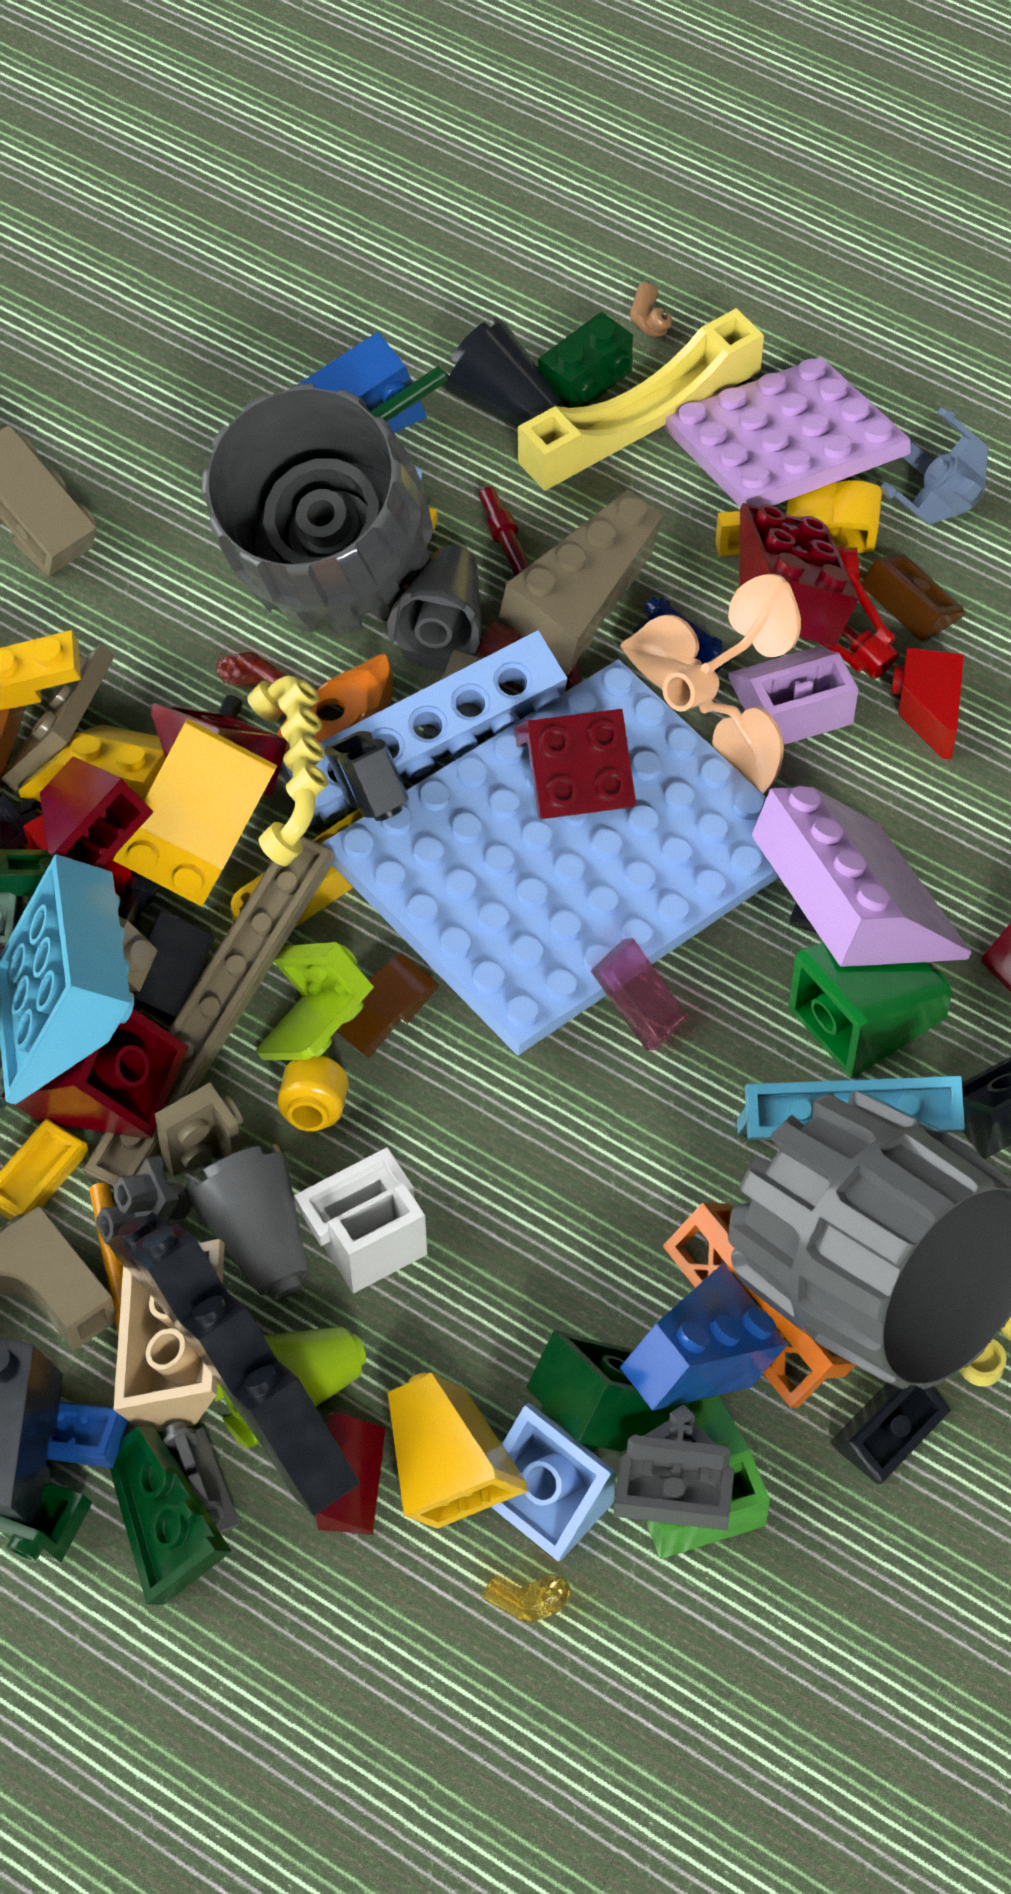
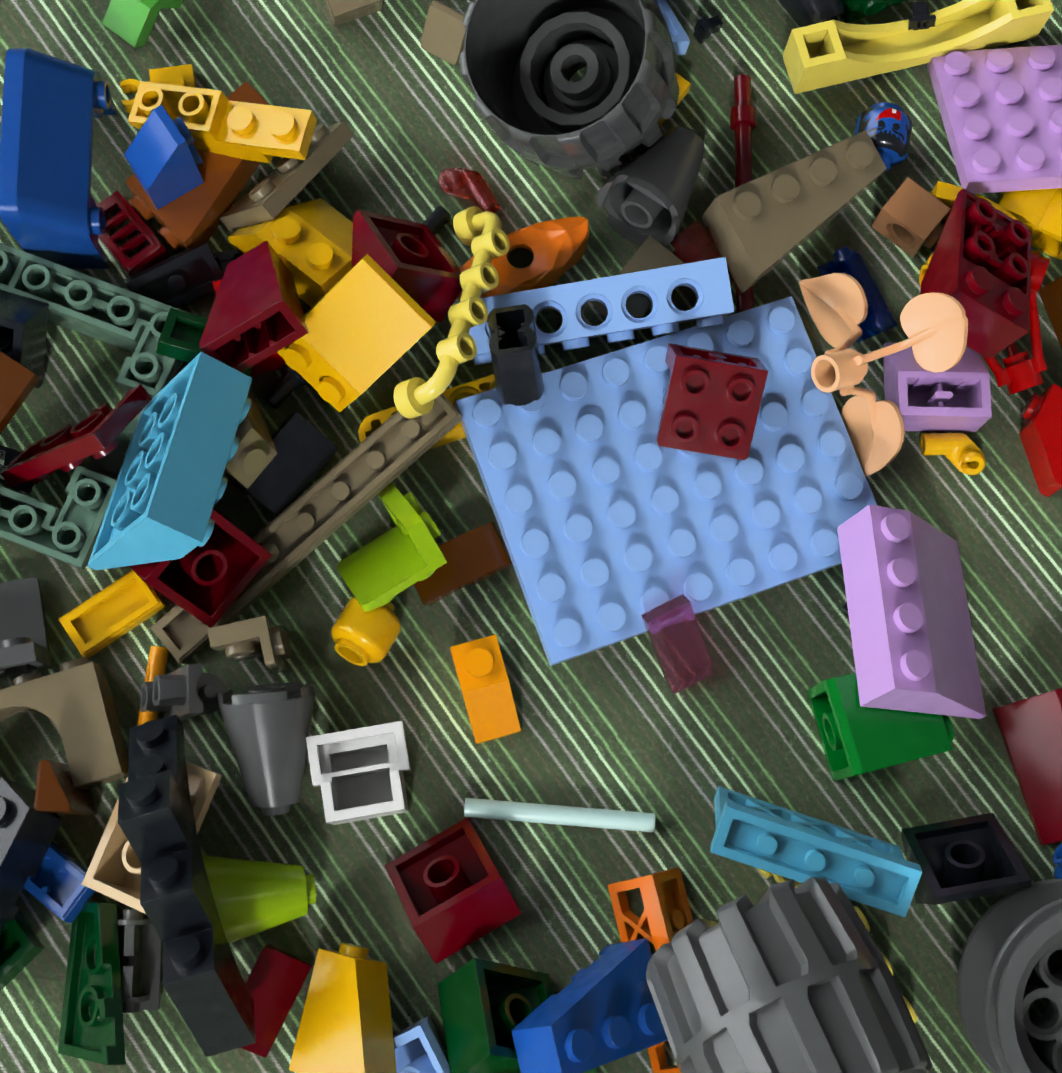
camera: 15 degrees right, 20 degrees up
none -> reddish brown slope [34,760,97,815]
none -> dark red slope [384,817,521,964]
none -> dark tan slope [421,0,465,65]
none -> light orange slope [450,634,521,744]
none -> light aqua bar [464,798,655,832]
none -> black piece [693,15,723,44]
none -> head [854,102,913,172]
none -> medium nougat brick [871,177,951,258]
none -> black piece [908,1,936,30]
none -> yellow arm [919,433,986,476]

